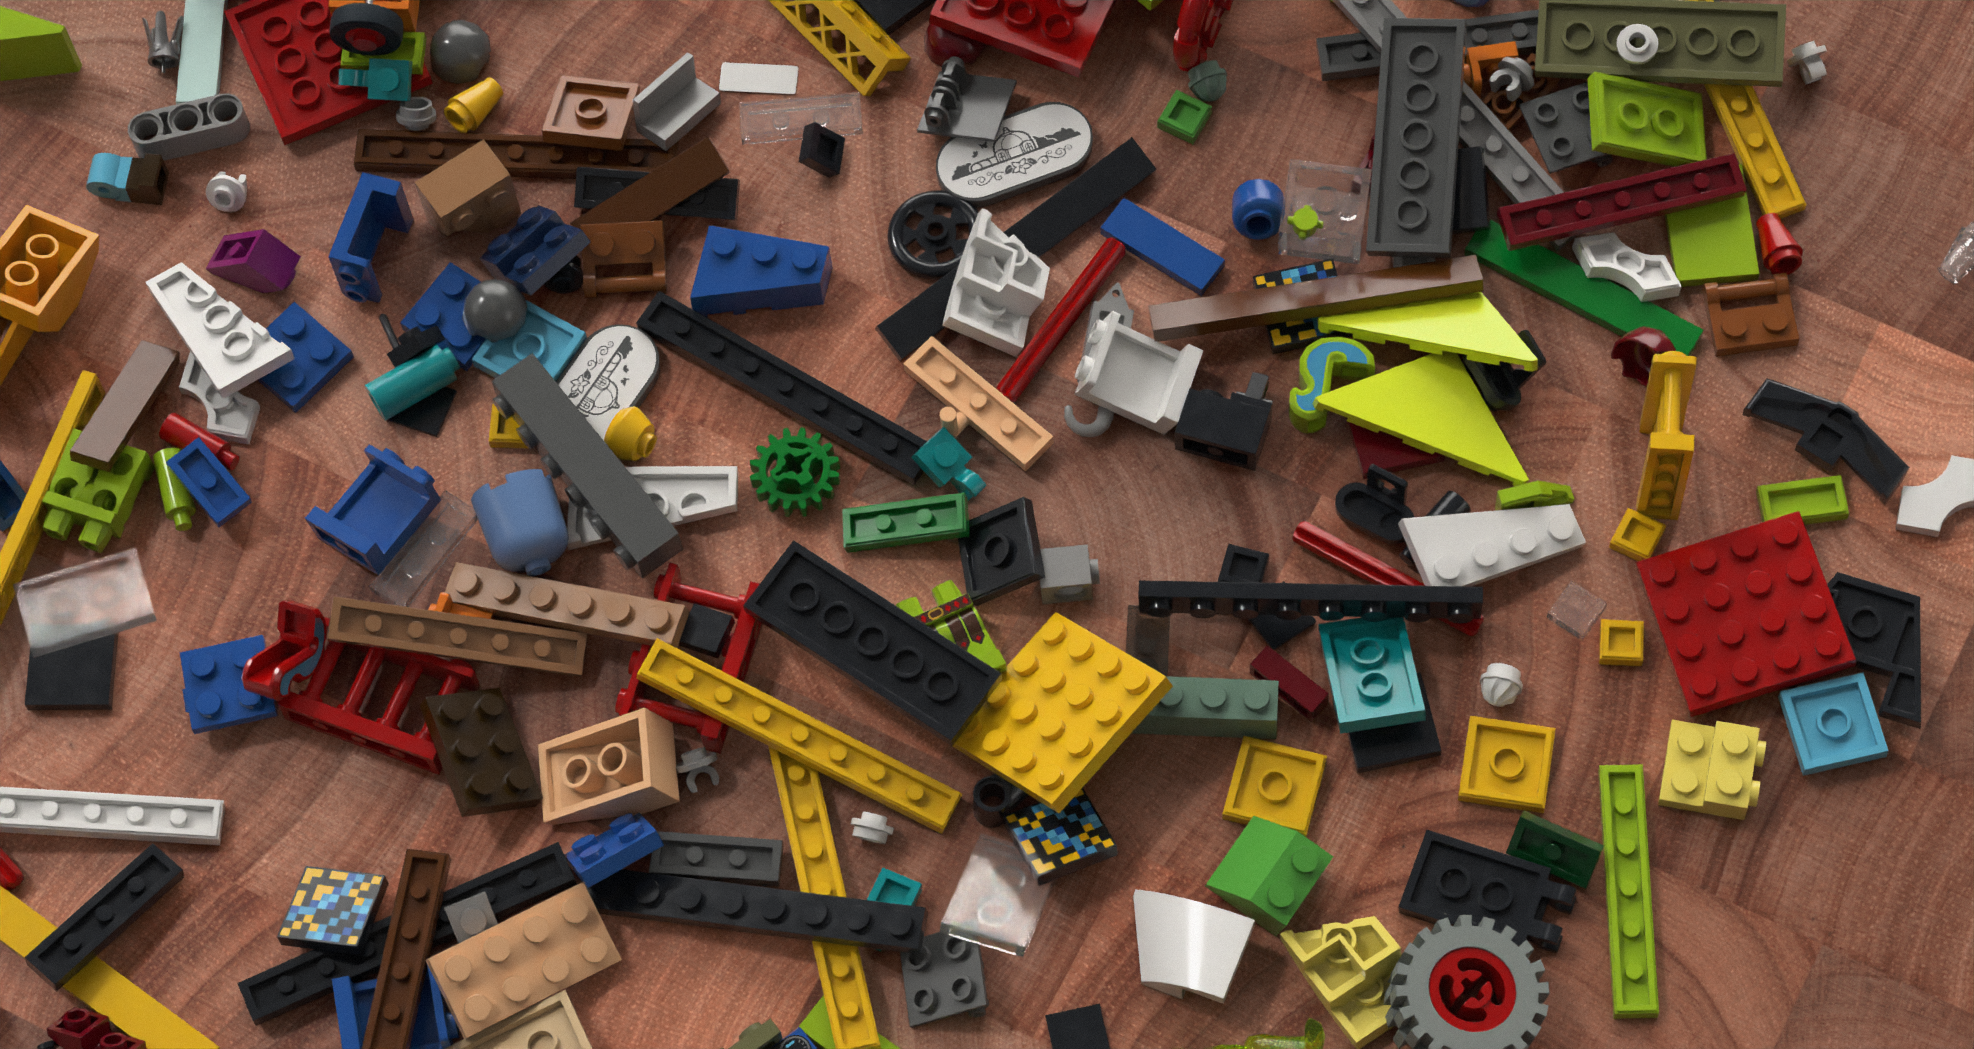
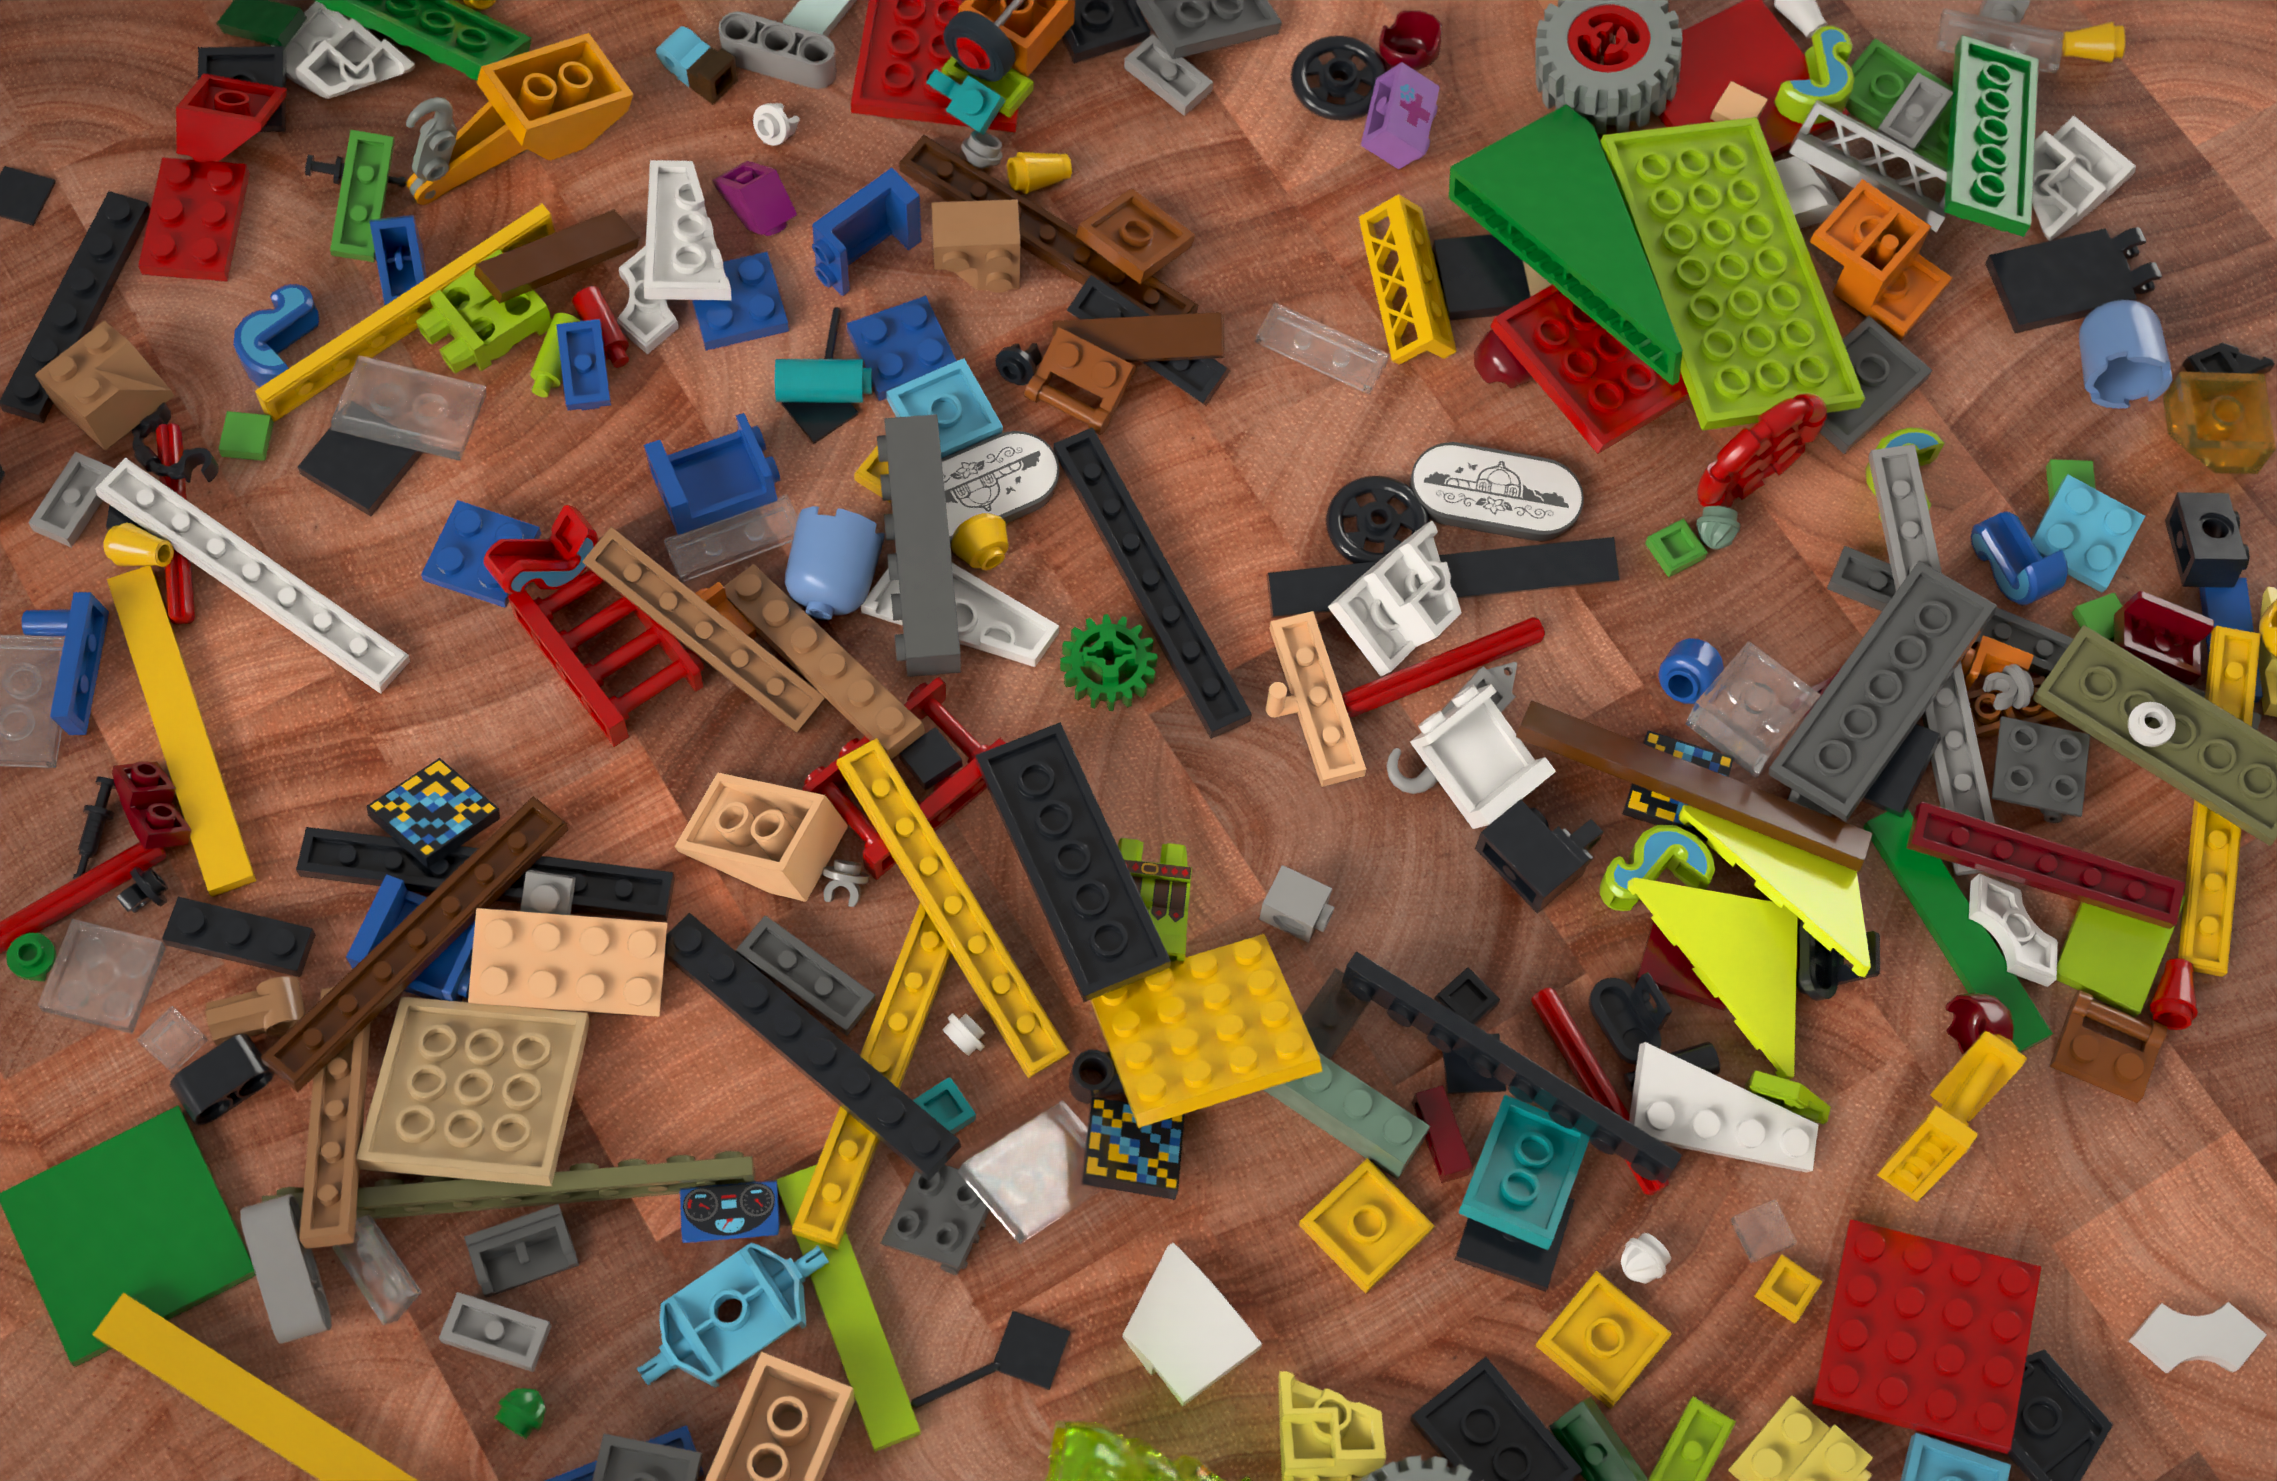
camera: 20 degrees right, 0 degrees up
black plate [25,843,184,992] -> none
black plate [387,325,445,367] -> none
dark brown plate [419,688,543,817] -> none
dark grey hair [430,20,491,84] -> none
dark grey hair [462,279,527,343] -> none
dark blue plate [479,205,591,295] -> none
blue plate [564,812,664,888] -> none
light grey panel [633,52,721,151] -> none
blue wedge [690,225,833,318] -> none
white sticker [719,62,798,94] -> none
black plate [799,122,845,178] -> none
green tile [842,492,969,553] -> none
teal plate [911,427,987,501] -> none
dark grey hinge [917,56,1017,142] -> none
black tile [958,497,1045,606] -> none
blue tile [1100,198,1225,296] -> none
bright green slope [1205,816,1333,936] -> none
lime piece [1287,205,1324,240] -> none
lime tile [1587,72,1707,167] -> none
yellow tile [1609,508,1666,561] -> none
black plate [1742,378,1910,505] -> none
lime tile [1756,475,1849,525] -> none

